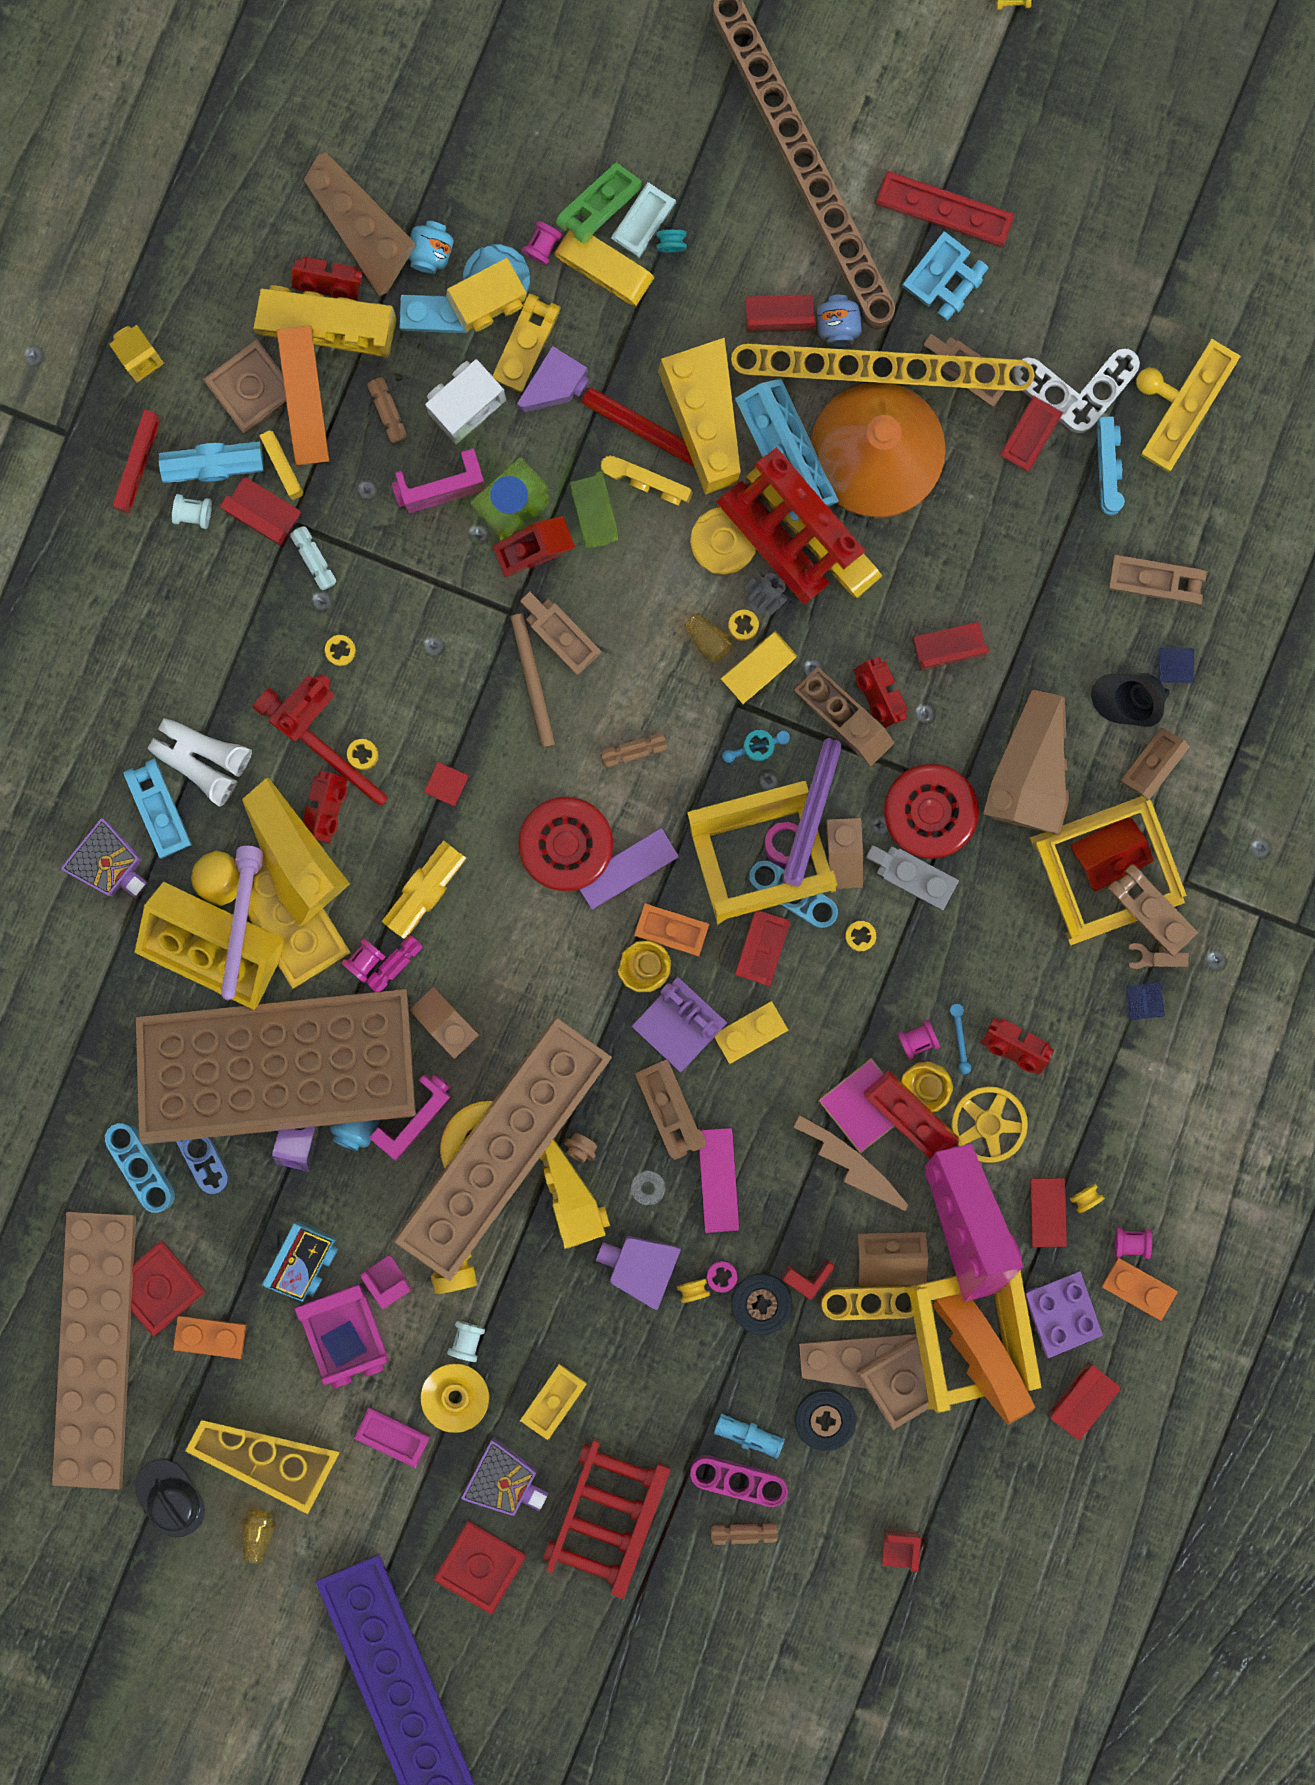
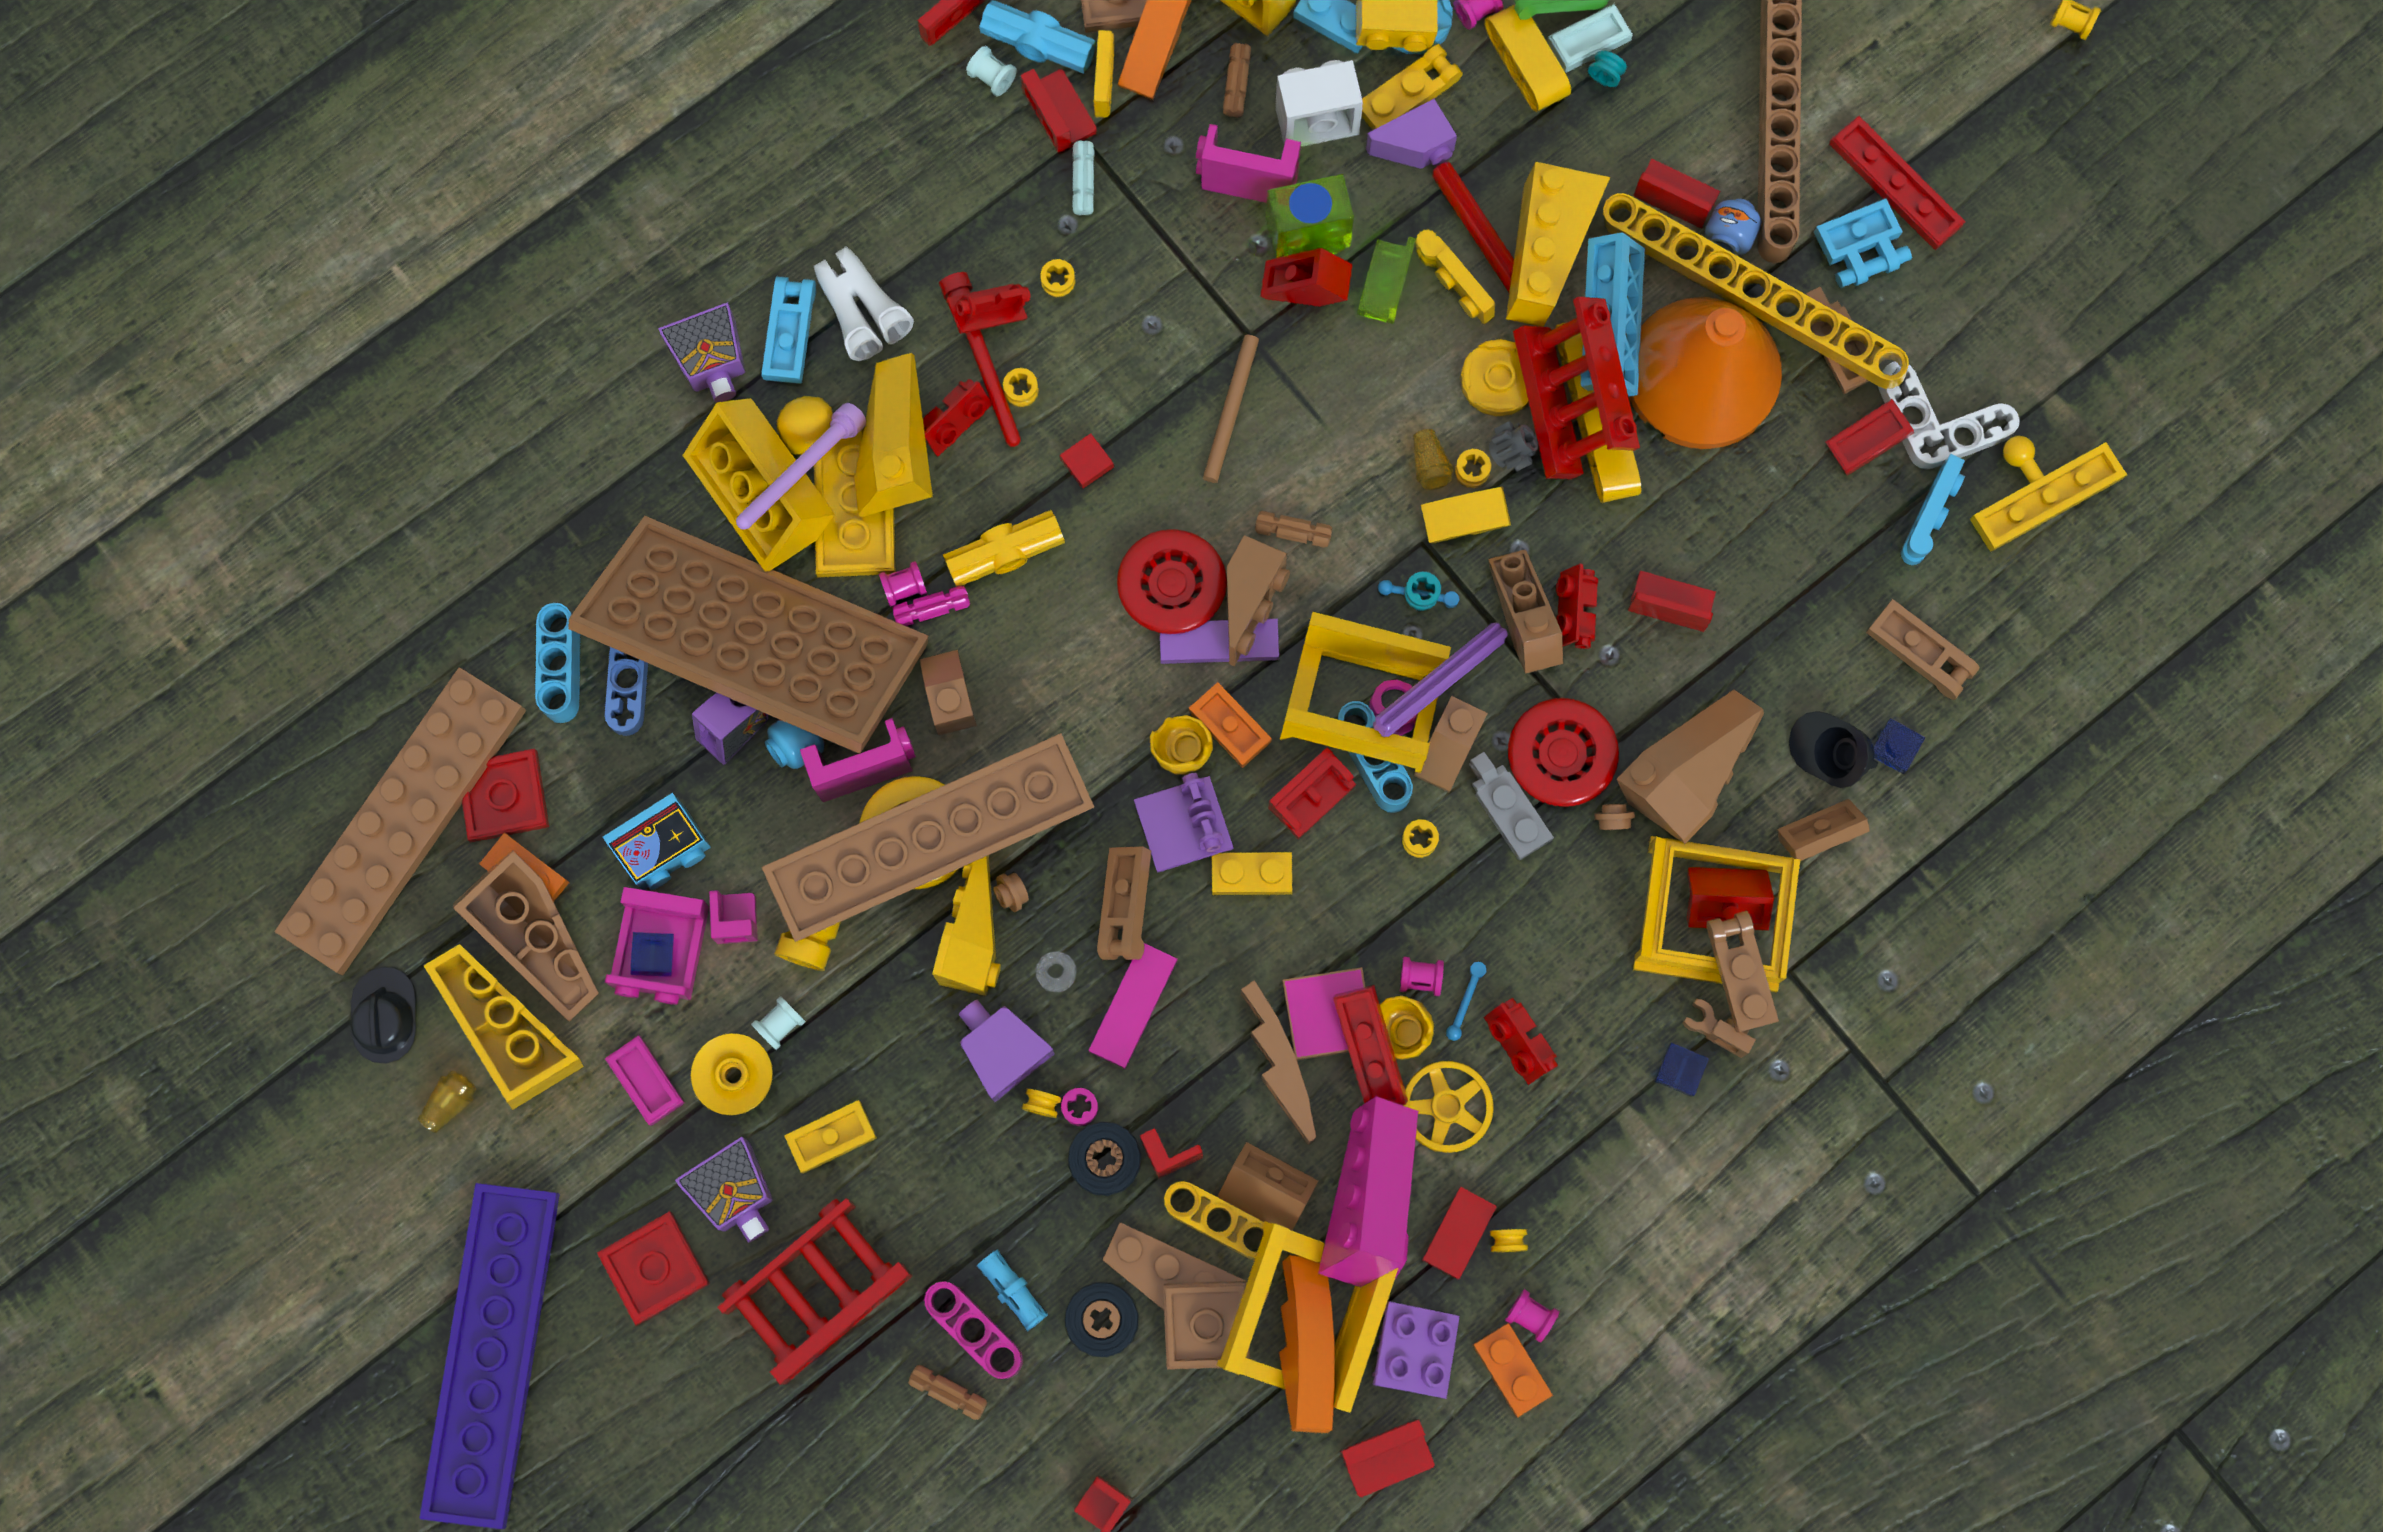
camera: 30 degrees right, 10 degrees down
medium nougat hinge [520,592,602,676] -> none
none -> medium nougat wedge [453,851,599,1022]
none -> medium nougat slope [1227,535,1290,667]
none -> medium nougat plate [1594,804,1635,830]

